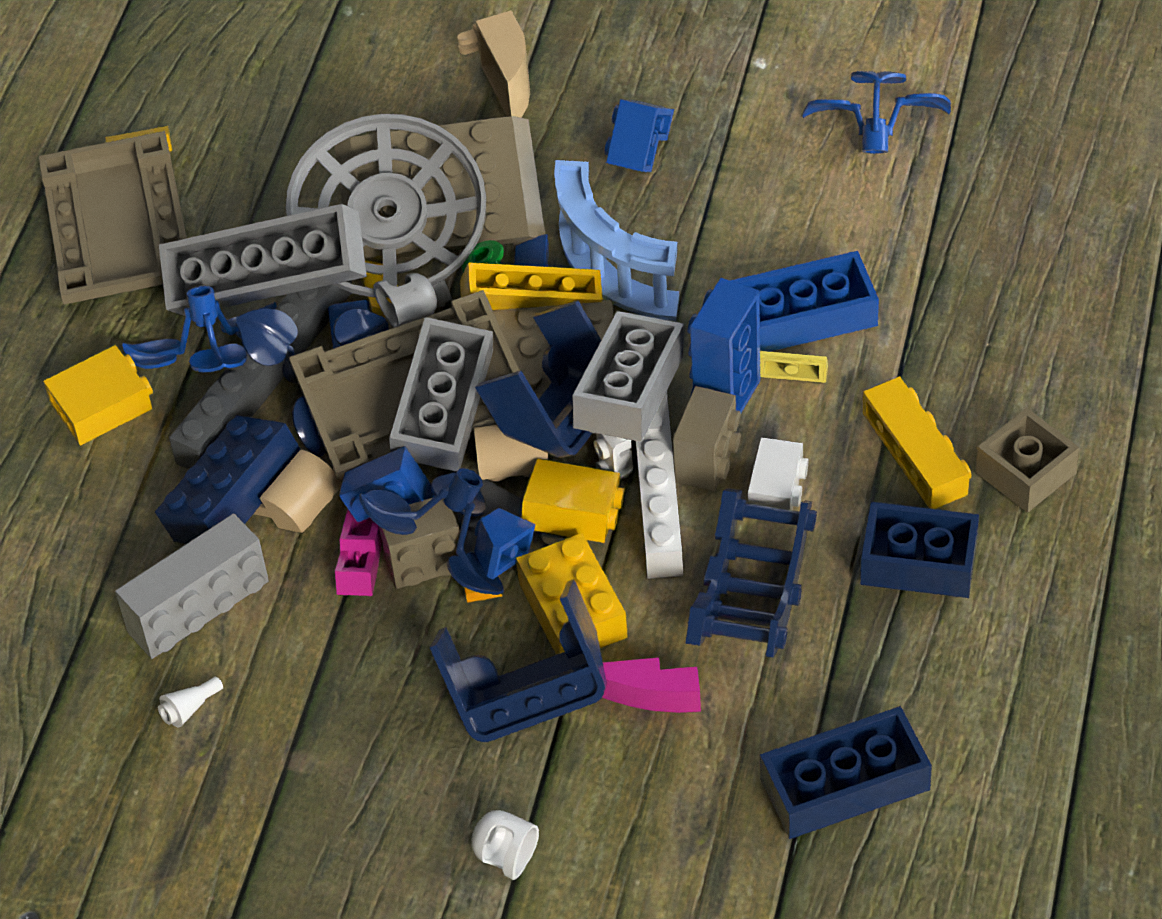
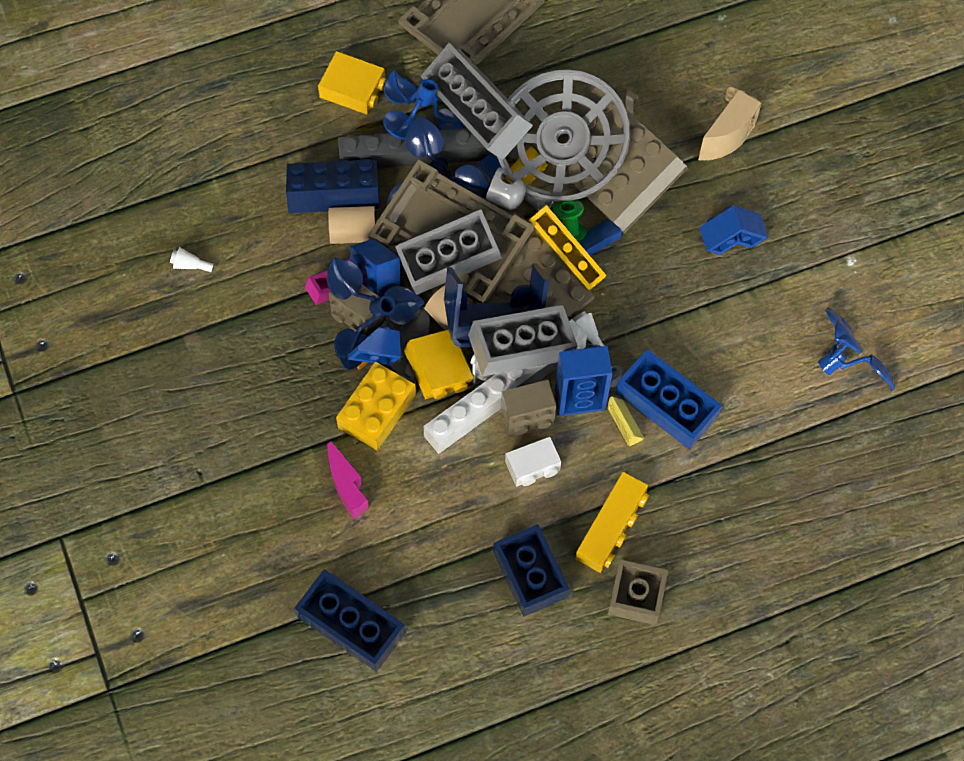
camera: 50 degrees right, 15 degrees up
light grey brick [115,514,269,659] -> none
dark blue windscreen [430,579,607,742] -> none
white helmet [471,810,539,880] -> none
light blue fence [554,160,680,321] -> none
dark blue fence [685,488,817,658] -> none

